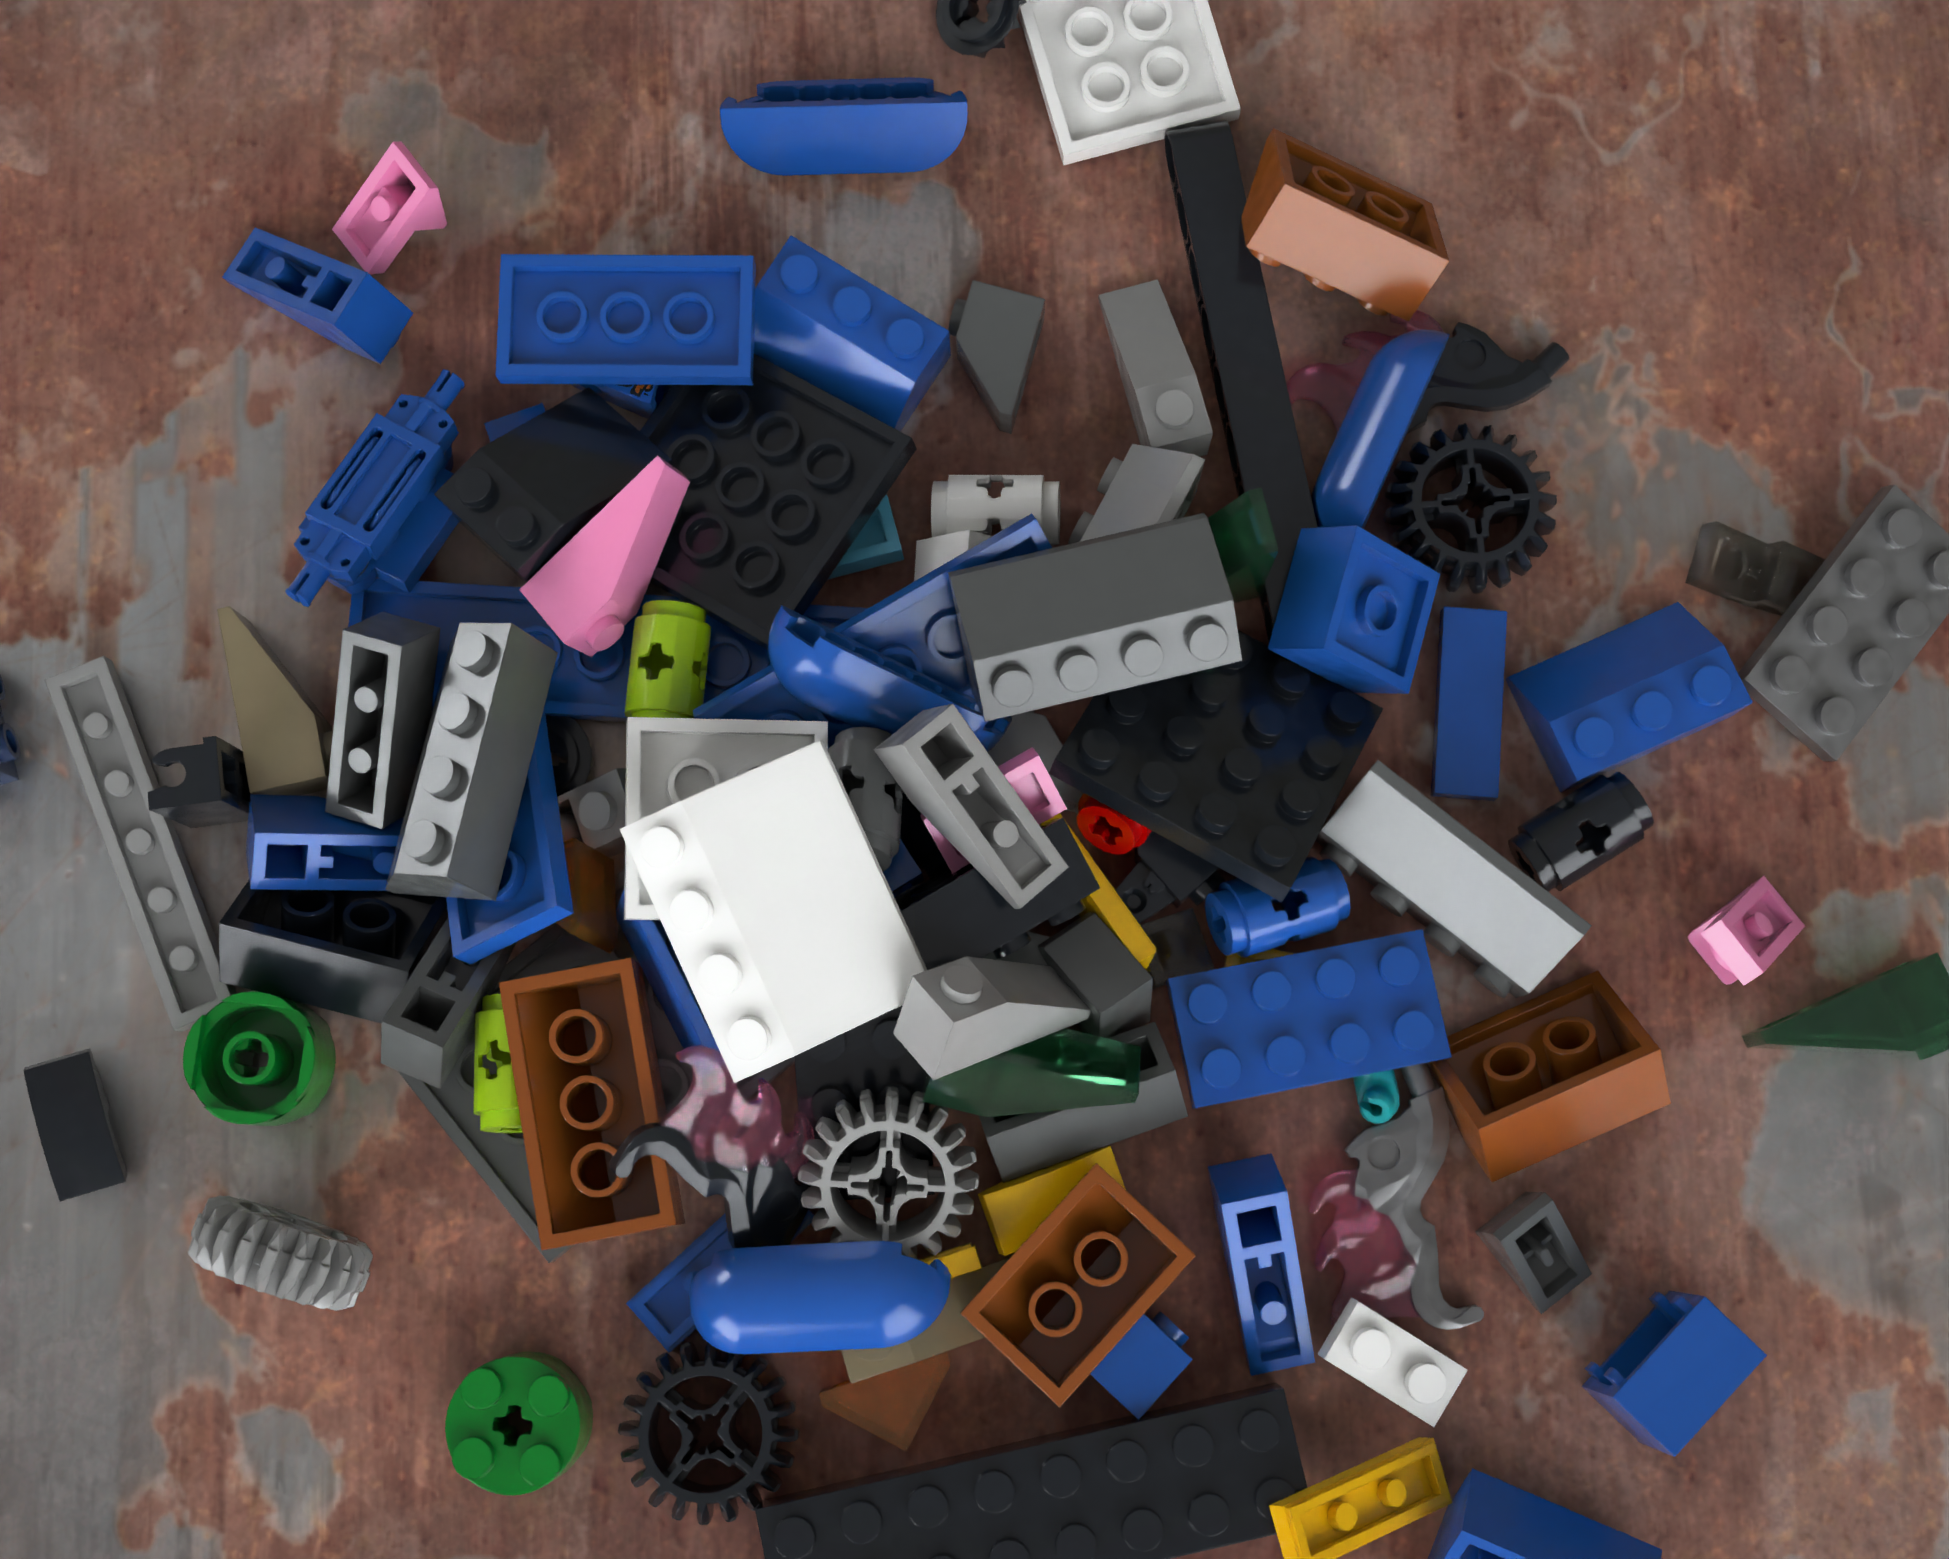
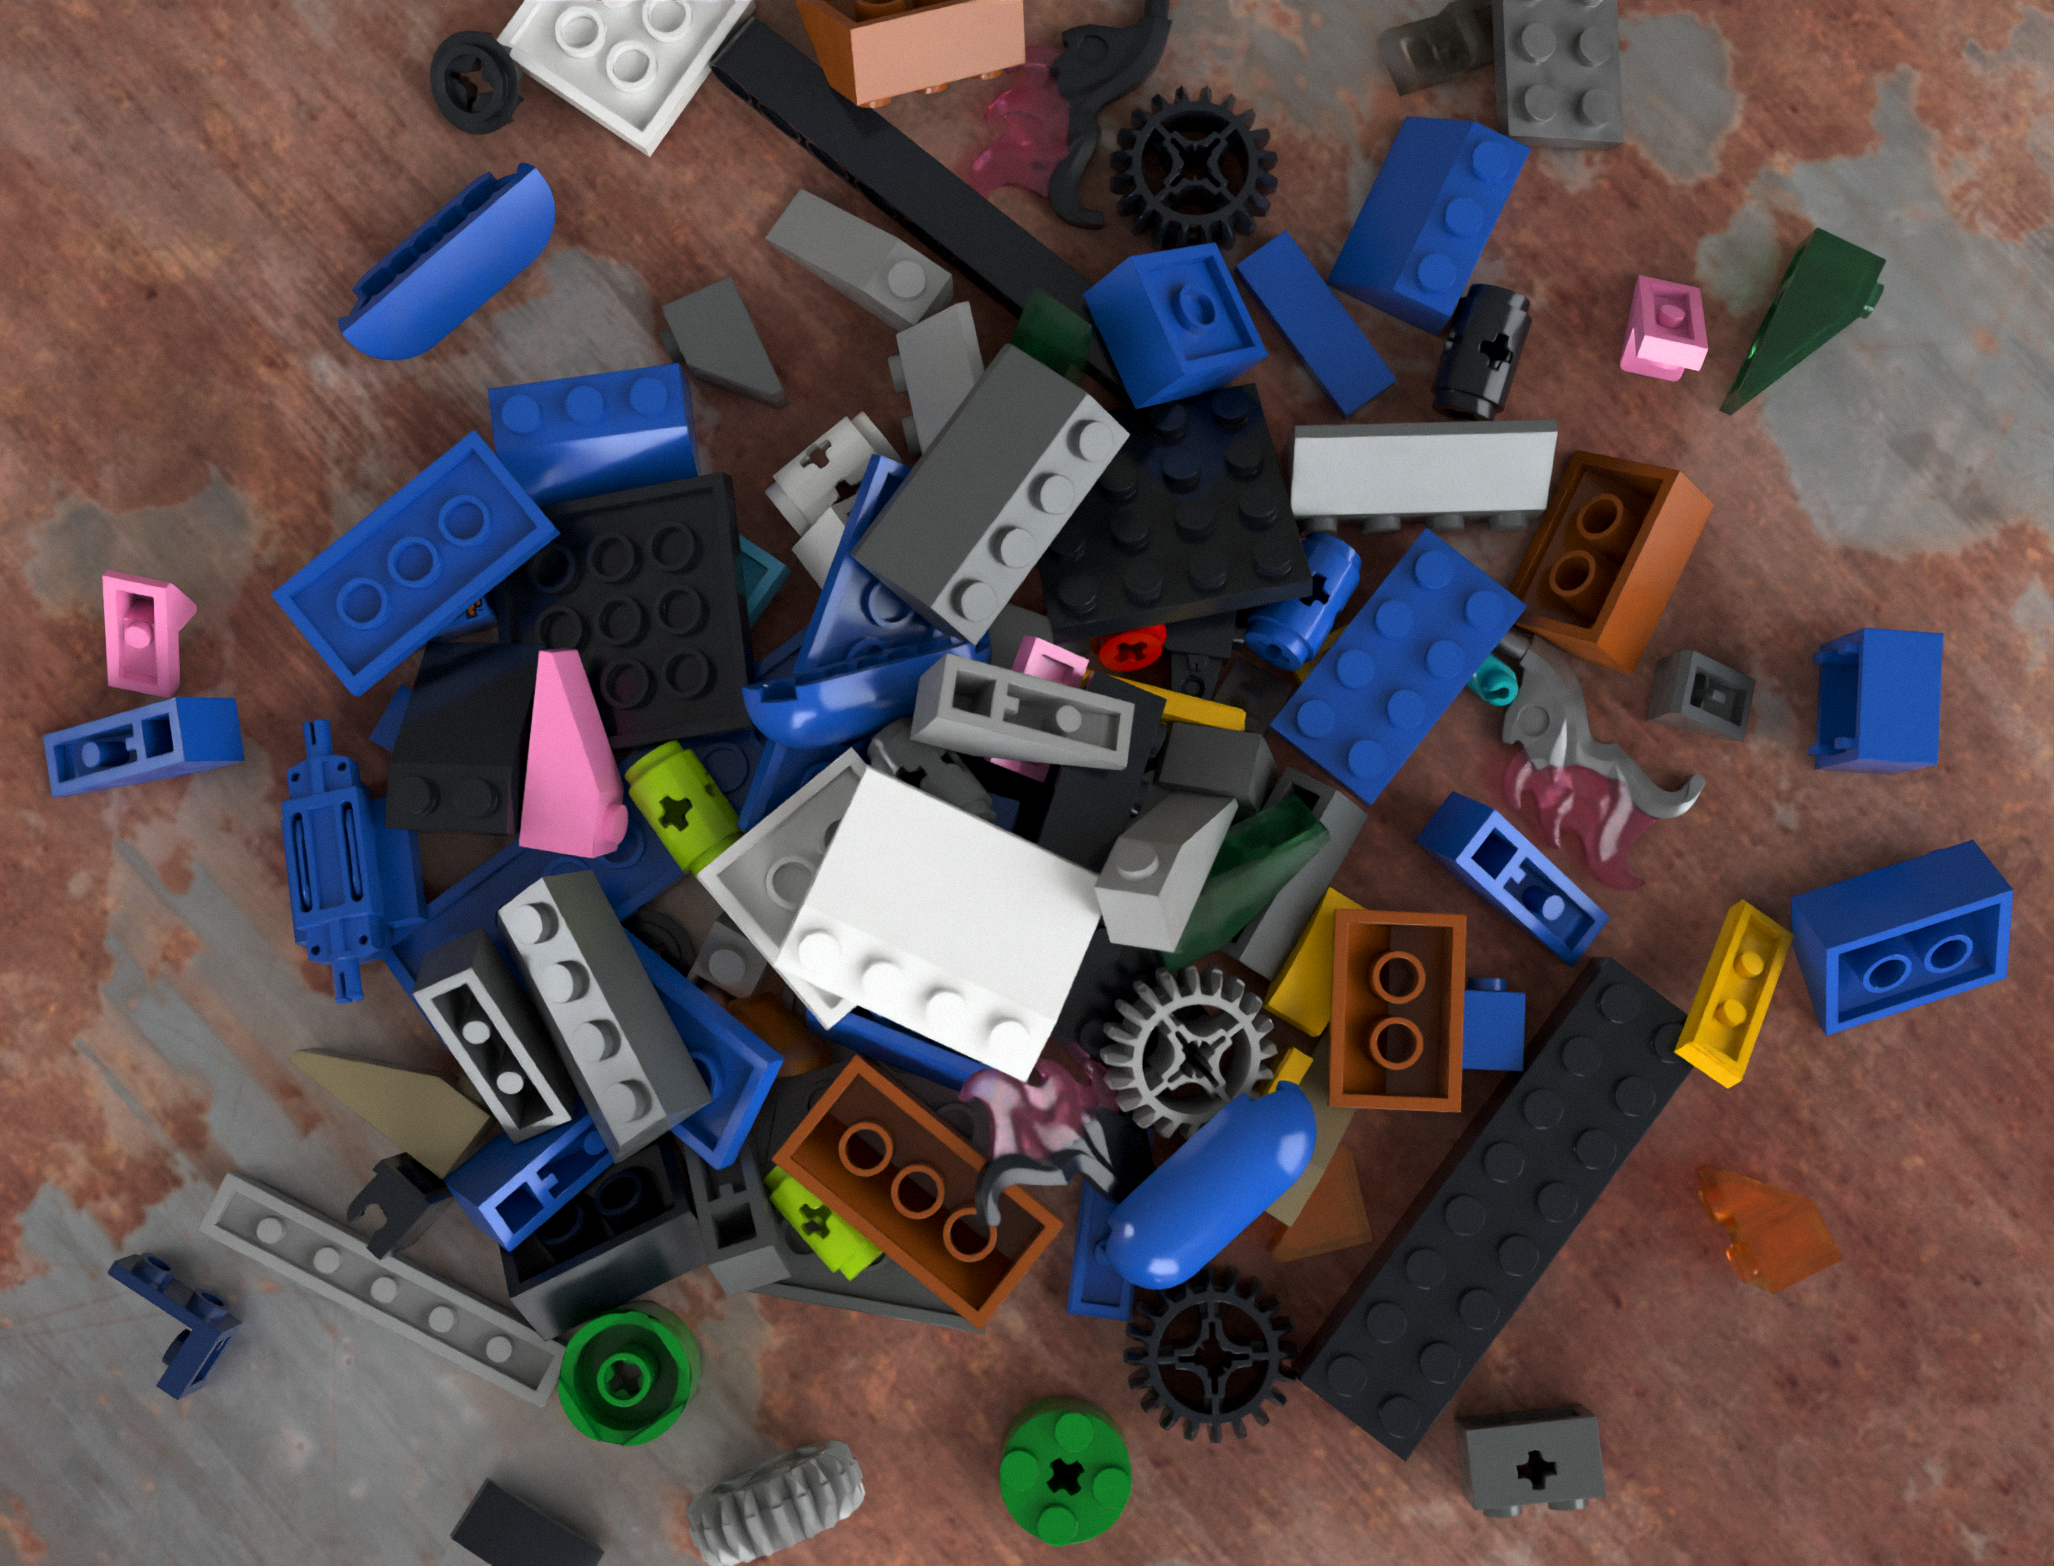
camera: 45 degrees left, 5 degrees up
blue brick [1311,330,1450,529] -> none
white plate [1317,1297,1468,1427] -> none

